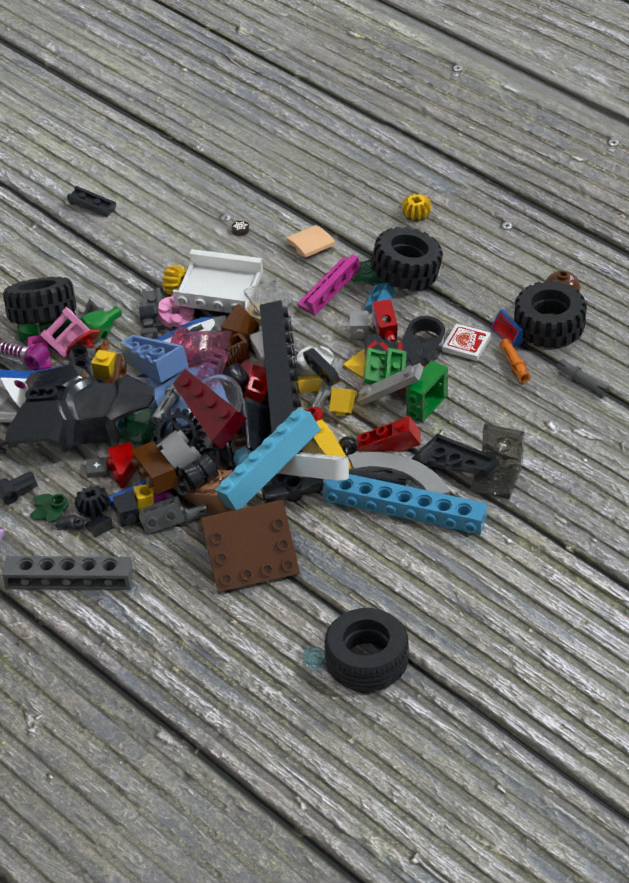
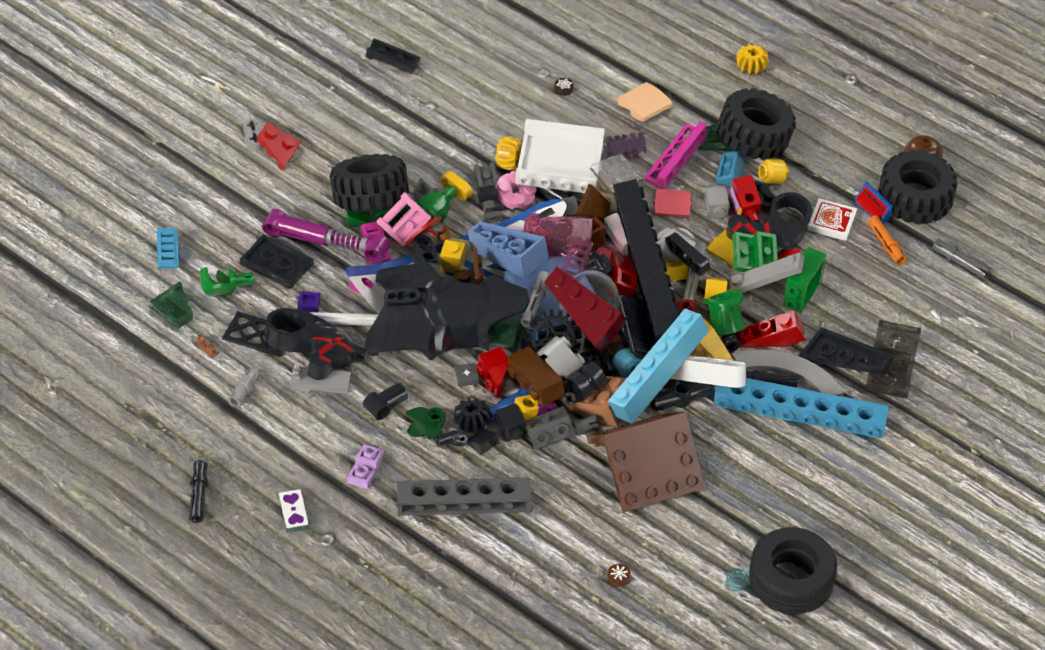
camera: 10 degrees left, 5 degrees up
none -> yellow beam [440,170,473,201]
none -> clear purple piece [603,132,646,161]
none -> reddish brown tile [608,563,631,587]
none -> coral piece [653,189,692,218]
none -> green hat [702,289,747,336]
none -> black beam [754,181,776,213]
none -> yellow head [758,159,789,185]

